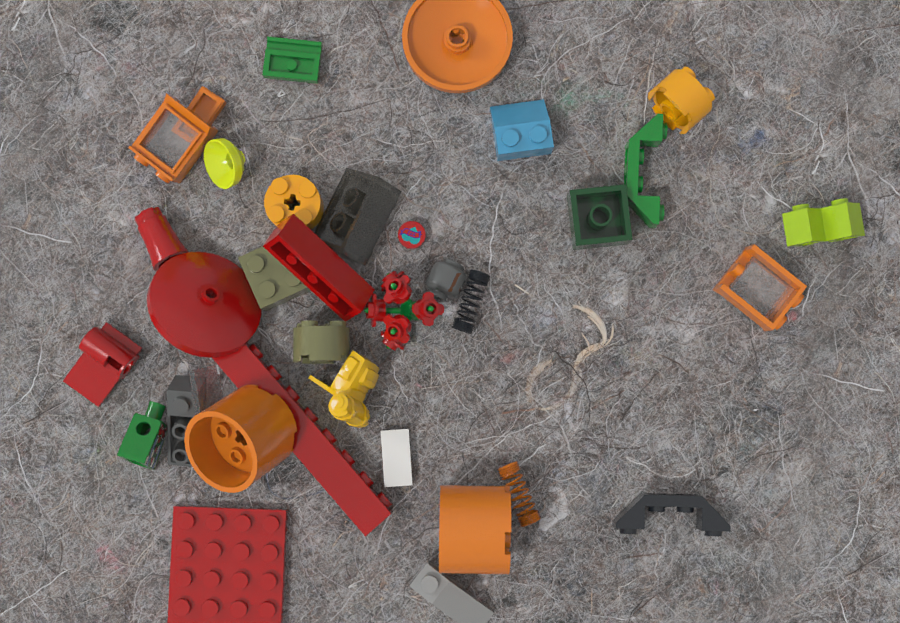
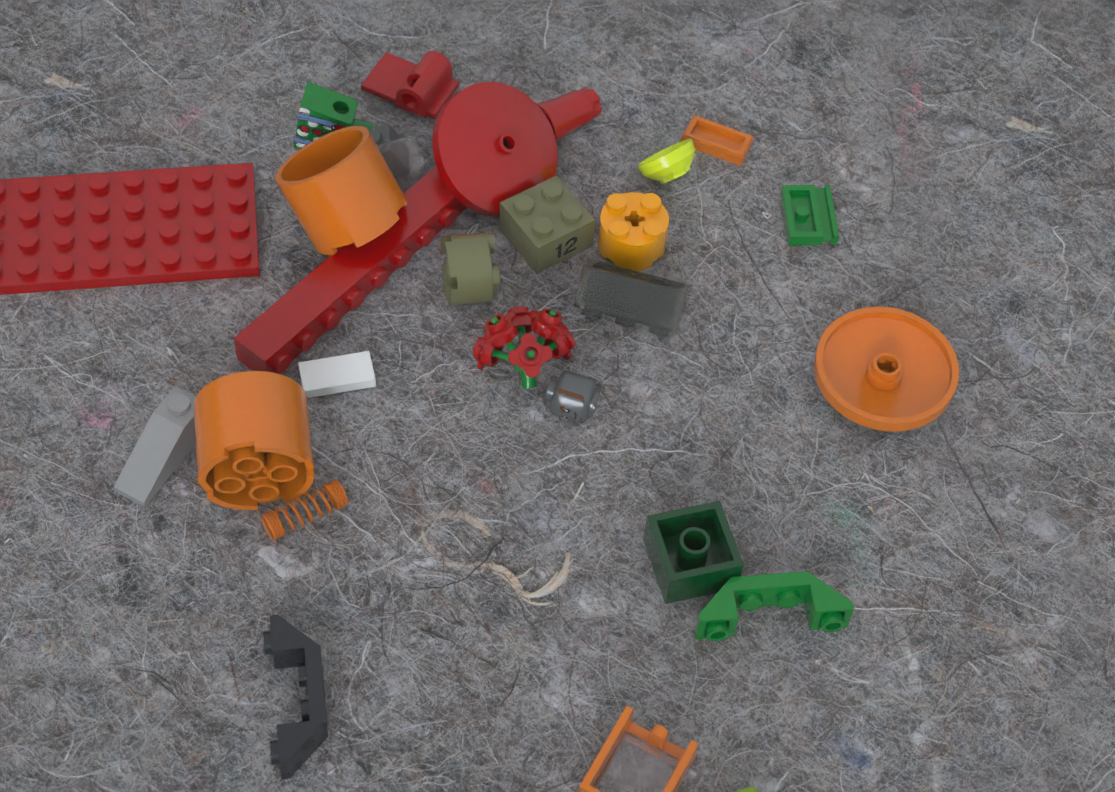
camera: 75 degrees right, 30 degrees down
orange window [128,93,219,184] -> none
red brick [263,214,375,321] -> none
yellow piece [308,351,380,428] -> none
red tile [398,221,426,250] -> none
black piece [452,269,490,334] -> none
dark azure slope [490,100,554,161] -> none
light orange brick [648,66,715,134] -> none

